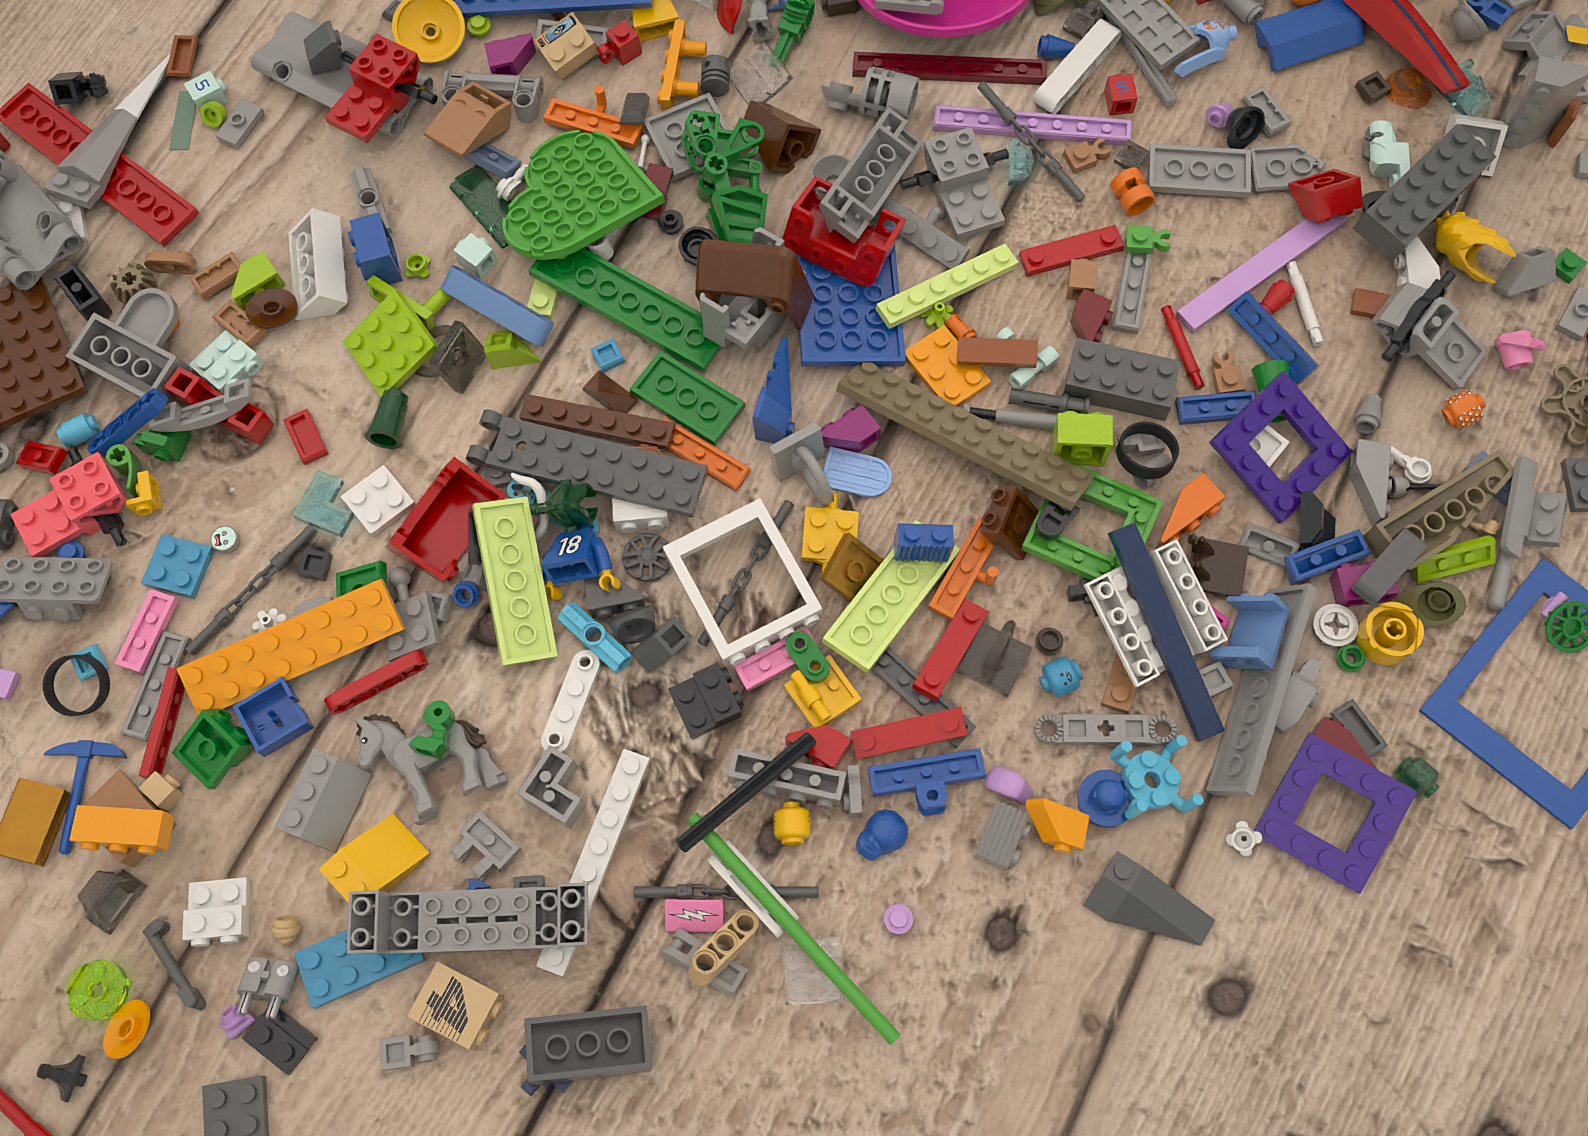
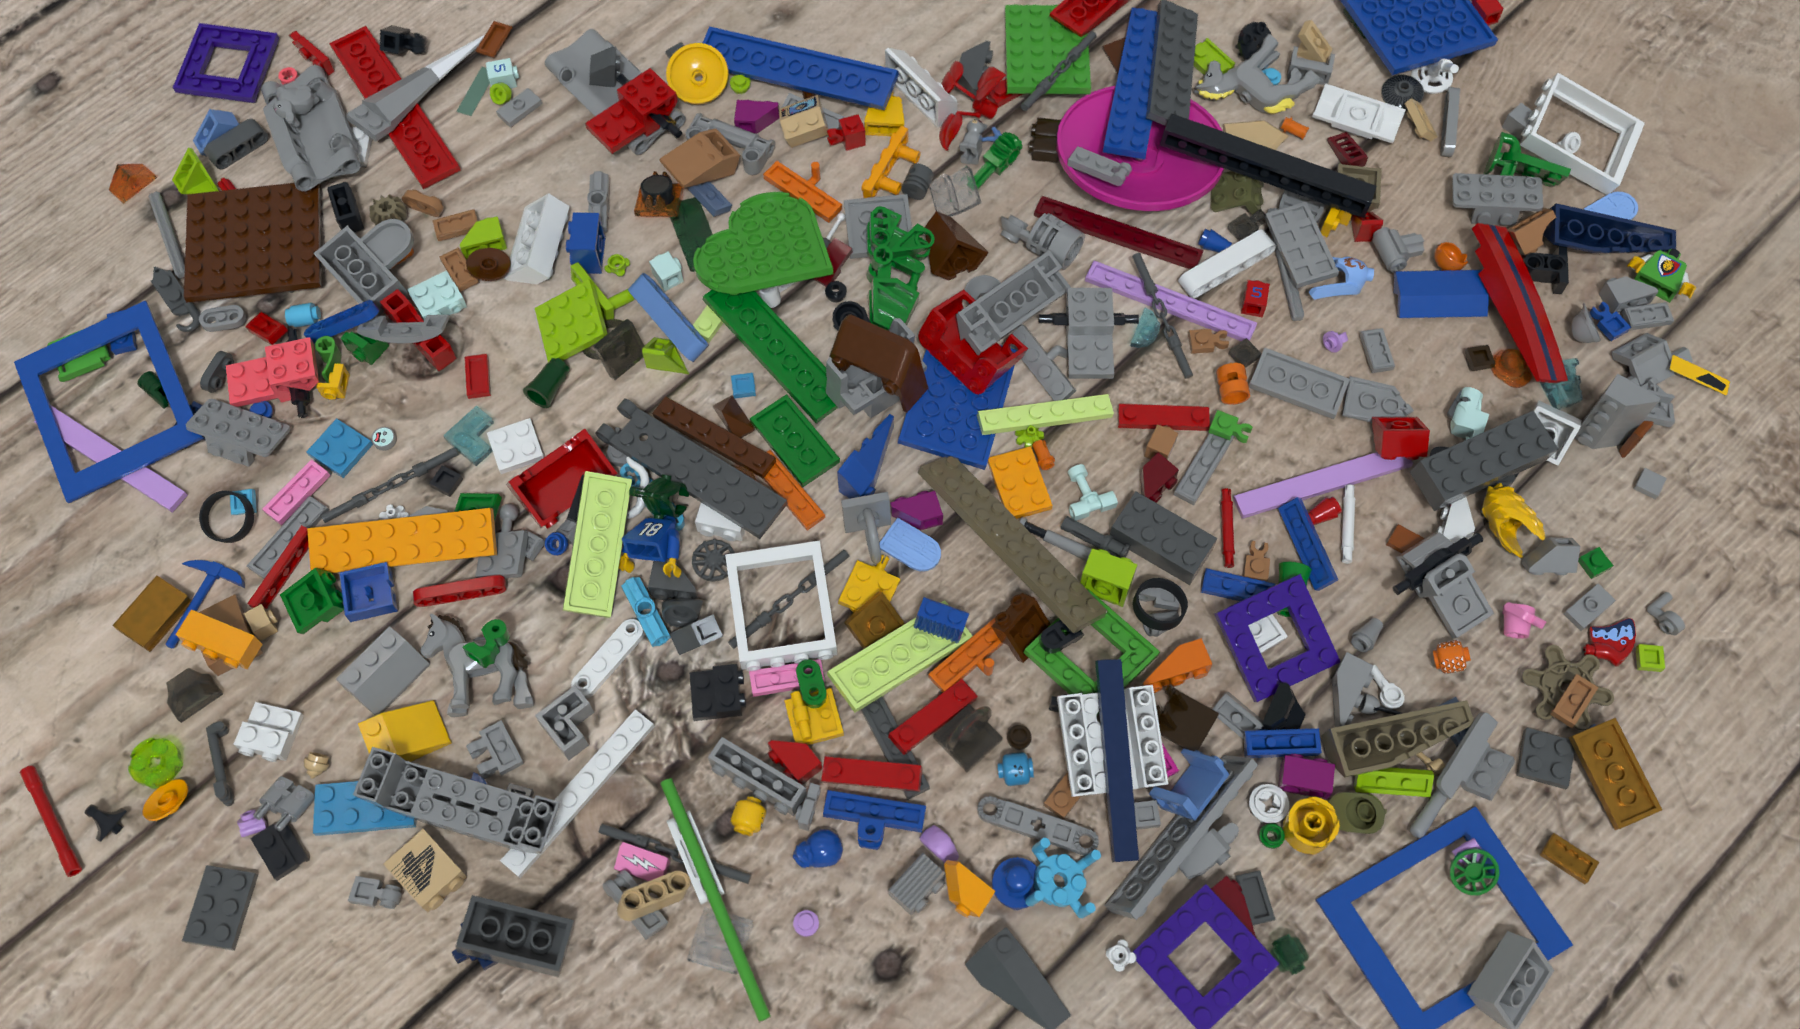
camera: 15 degrees right, 5 degrees down
white plate [496,164,528,201] -> none
dark grey tile [620,93,650,124] -> none
black axle [676,732,816,853] -> none
dark orange tile [957,337,1038,368] -> none
black hat [1226,106,1265,149] -> none
dark grey beam [1351,527,1428,607] -> none
none -> piece [634,171,684,217]

